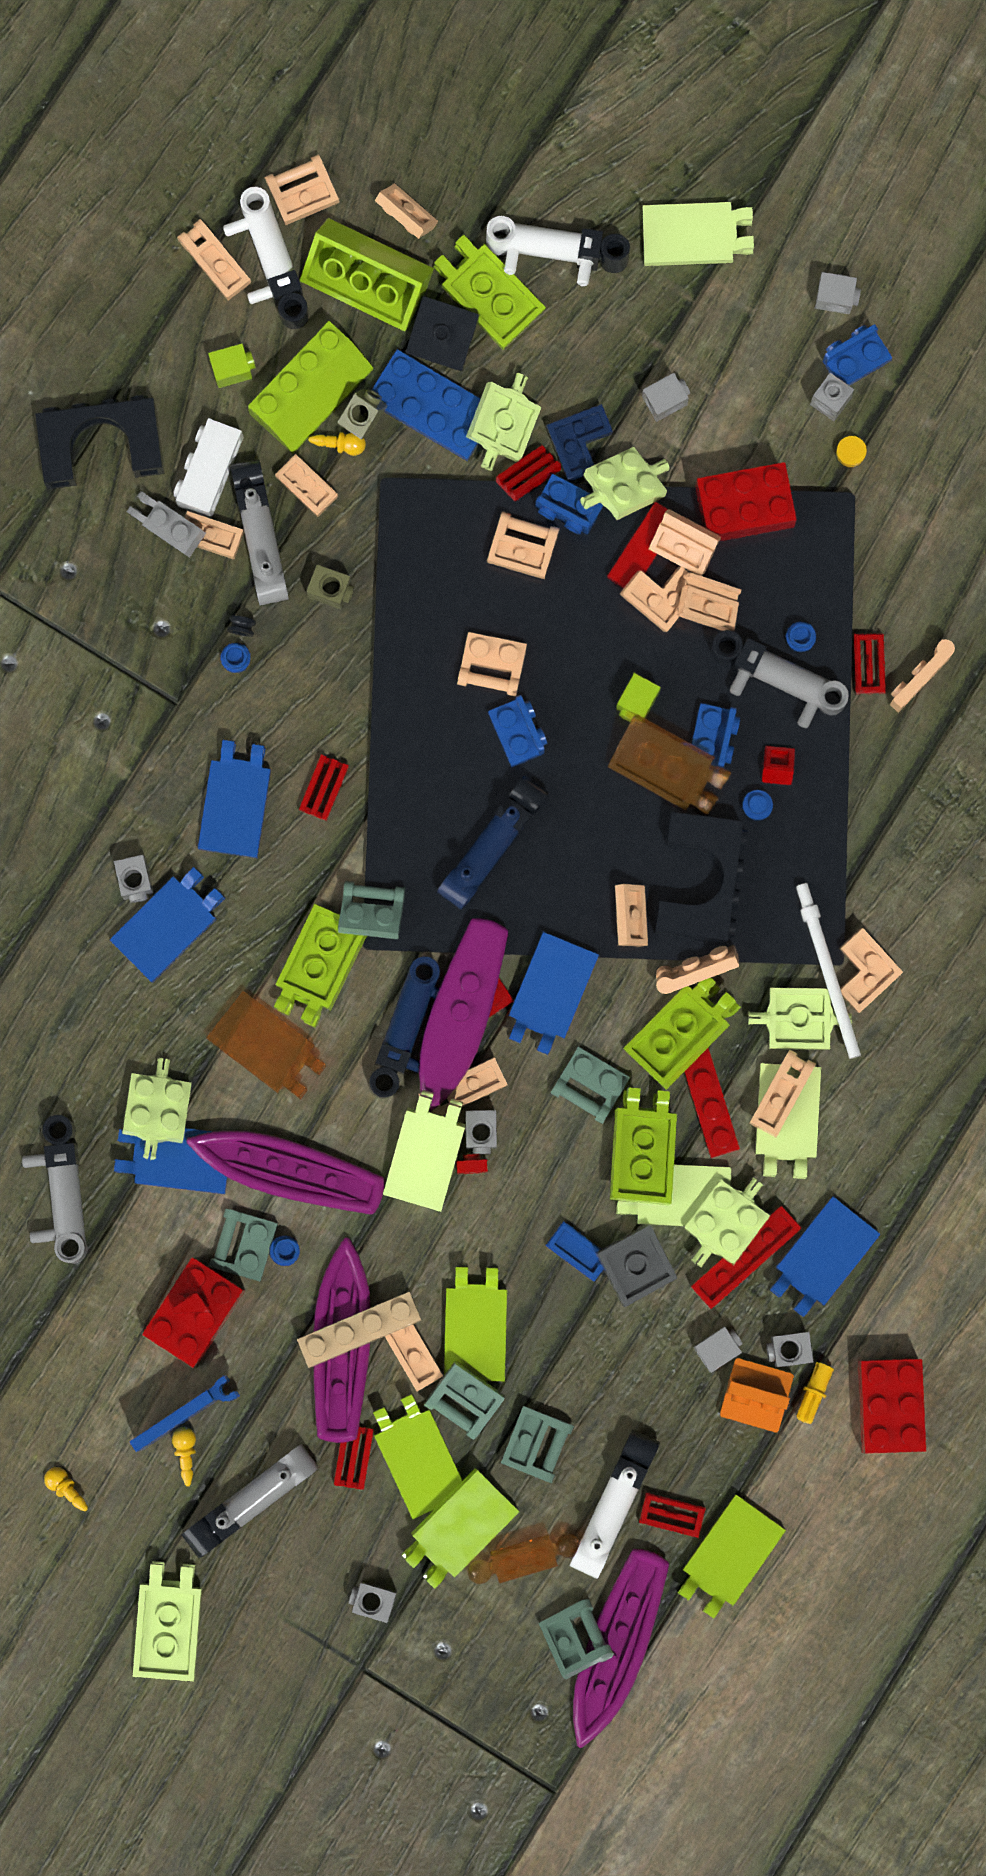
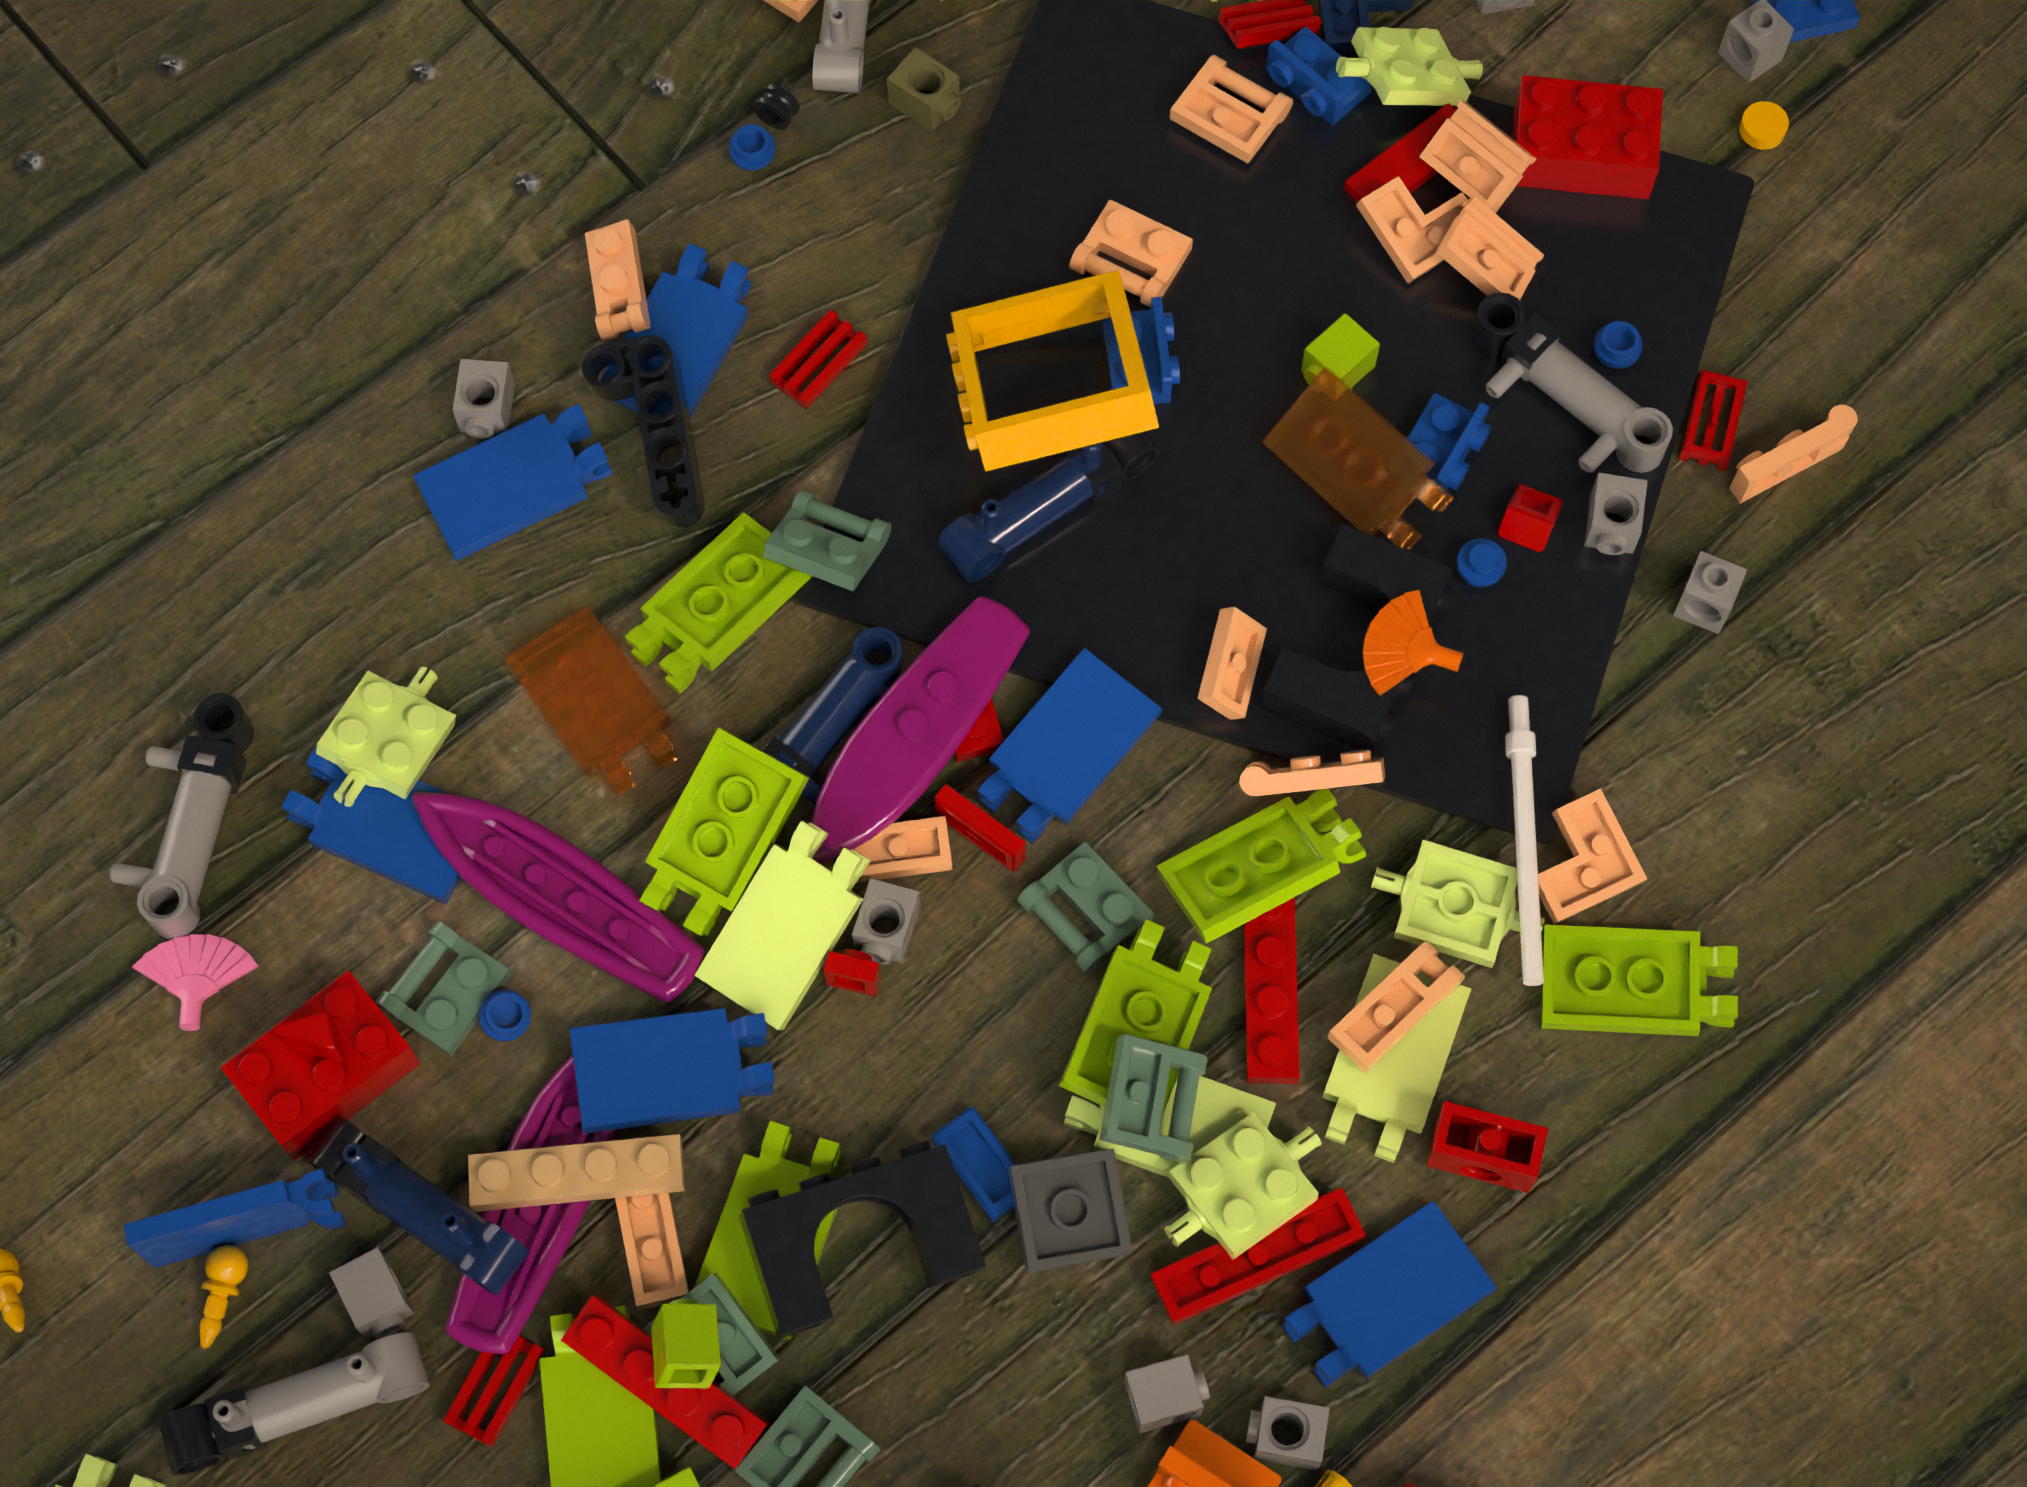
camera: 15 degrees right, 15 degrees down
none -> bright pink hand [132,934,259,1031]
none -> dark blue piece [304,1116,530,1296]
none -> light grey brick [329,1247,415,1339]
none -> red plate [561,1294,770,1469]
none -> blue tile [570,1008,775,1134]
none -> black beam [582,335,705,527]
none -> light nougat plate [585,219,650,343]
none -> lime tile [639,727,810,936]
none -> lime brick [651,1299,721,1388]
none -> black arch [739,1141,986,1340]
none -> red tile [935,784,1026,872]
none -> yellow window [946,270,1159,472]
none -> sand green plate [1099,1034,1208,1162]
none -> orange hand [1363,590,1464,696]
none -> red brick [1426,1101,1548,1193]
none -> lime tile [1541,924,1738,1036]
none -> light grey brick [1584,473,1648,555]
none -> light grey brick [1673,551,1748,634]

